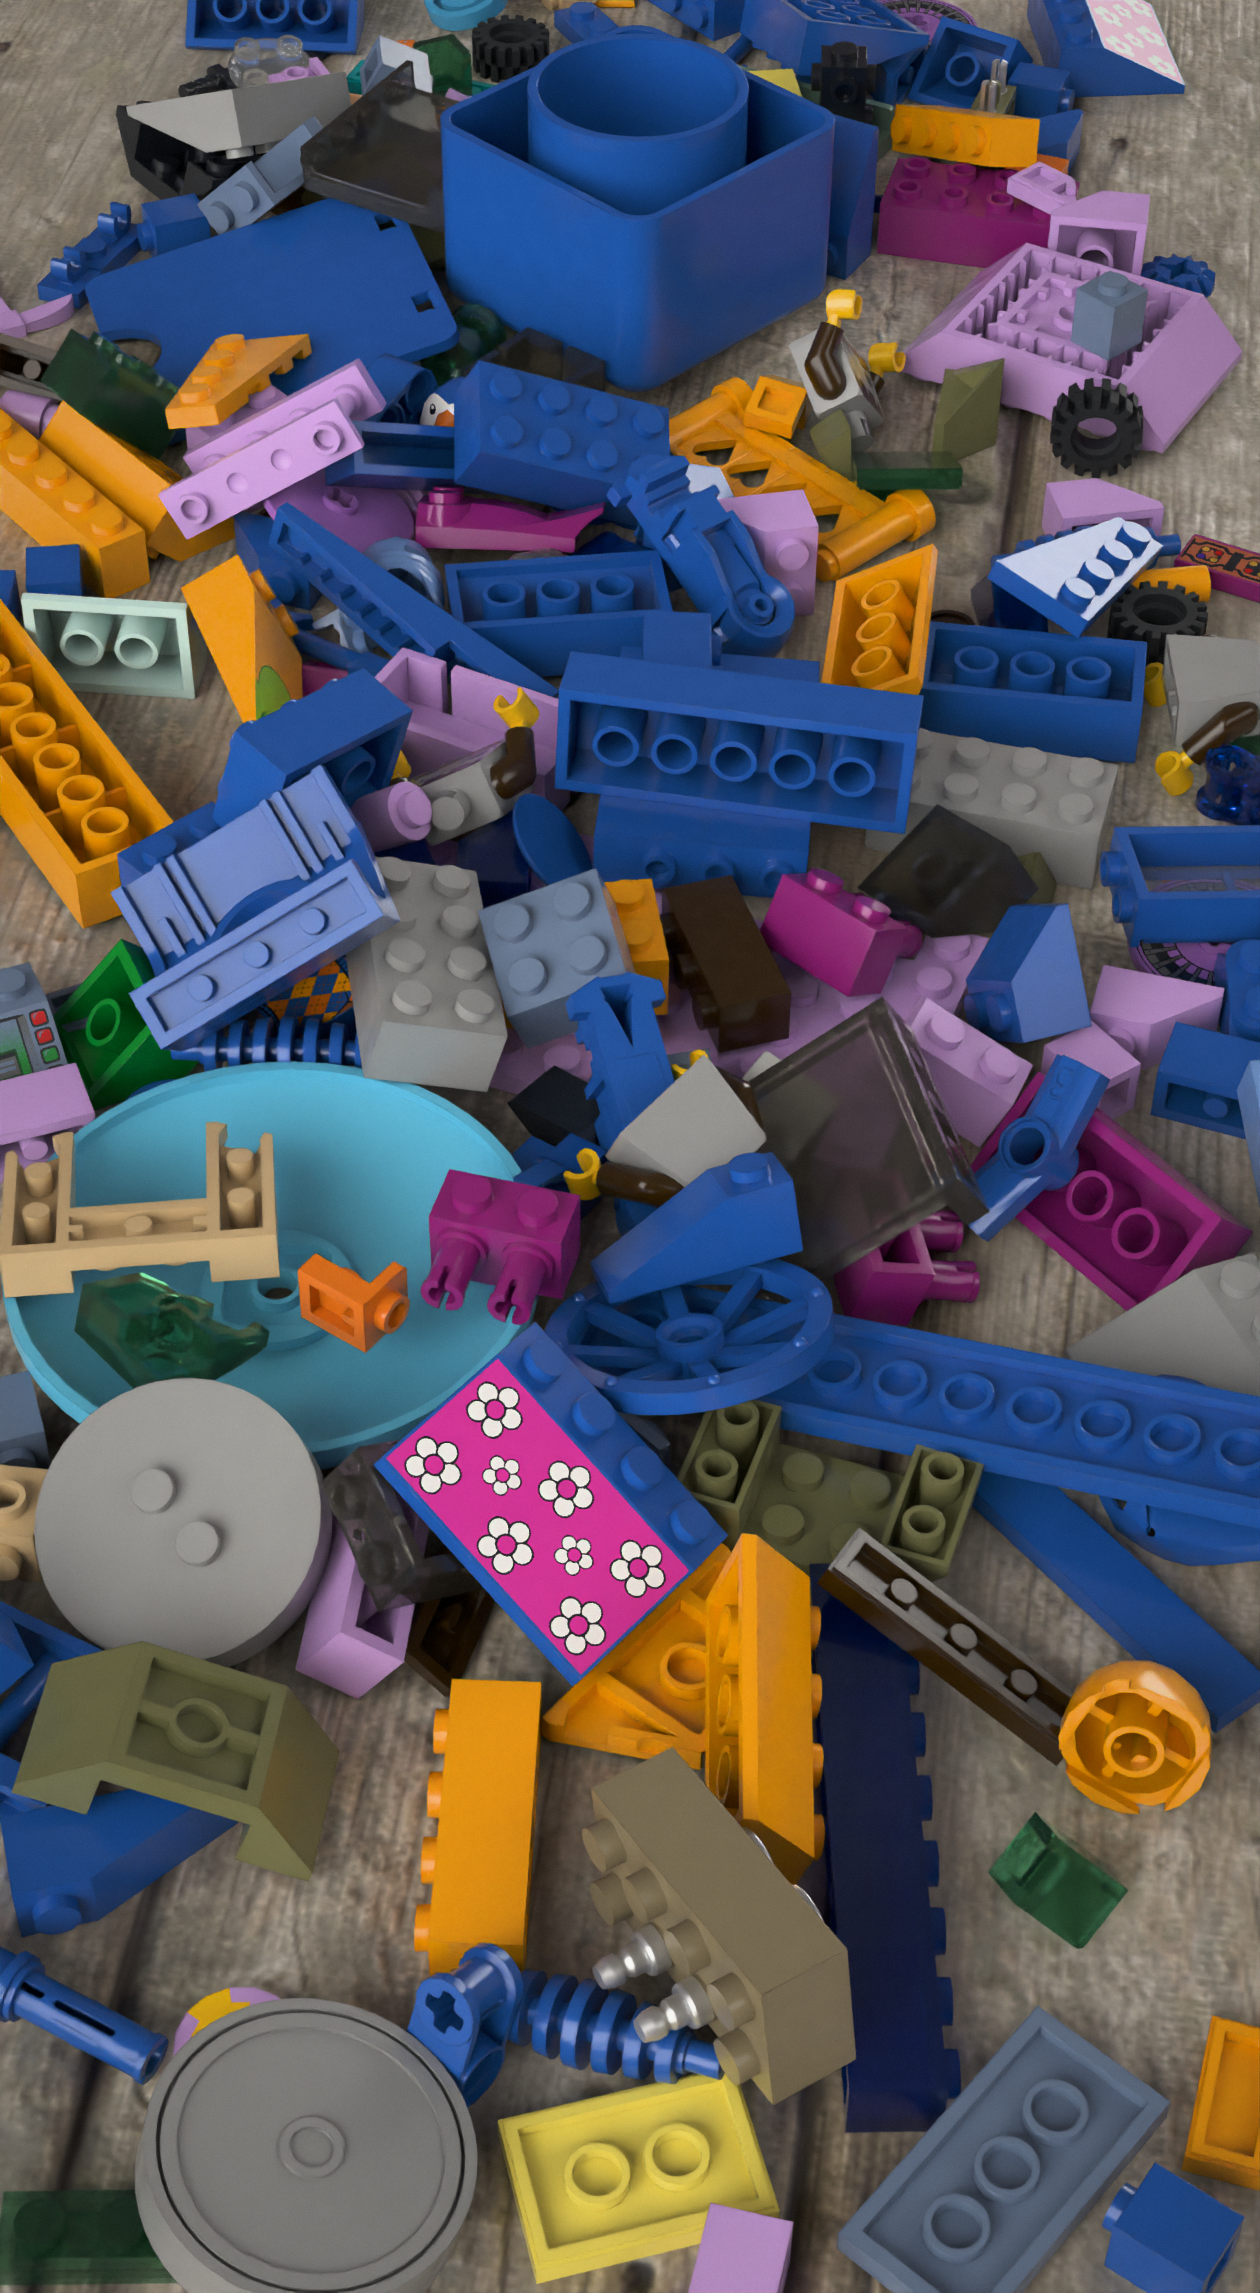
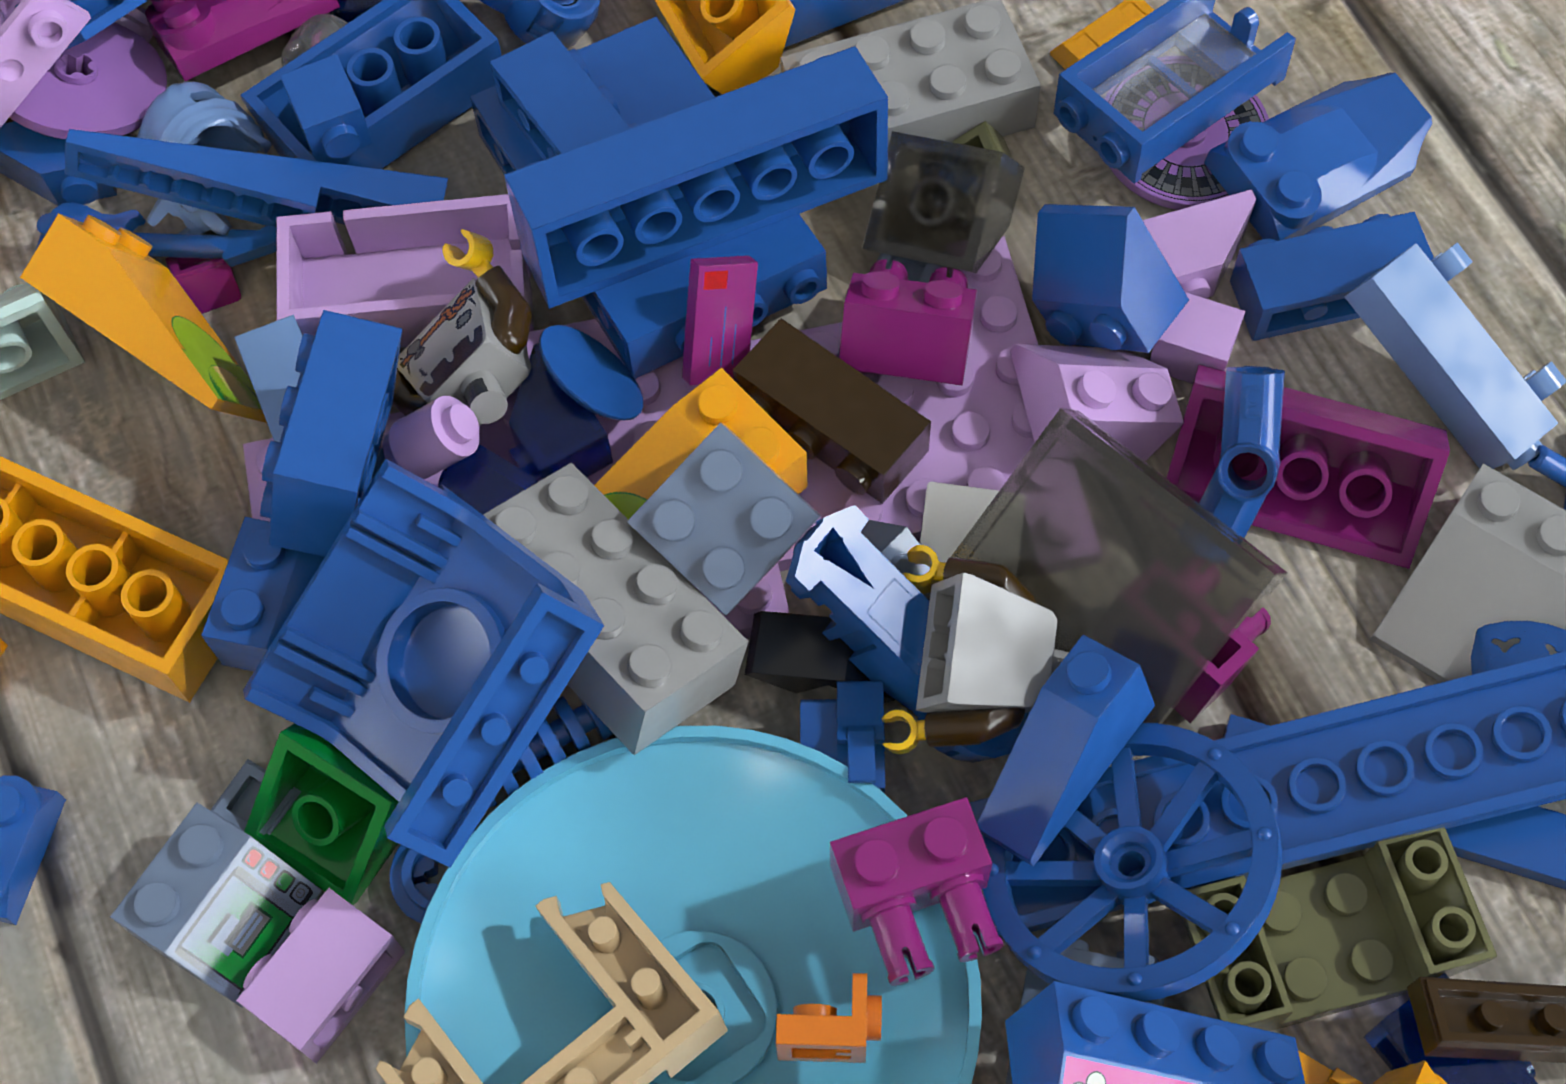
camera: 30 degrees left, 20 degrees up
none -> blue brick [280,54,373,162]
none -> magenta tile [682,255,758,386]

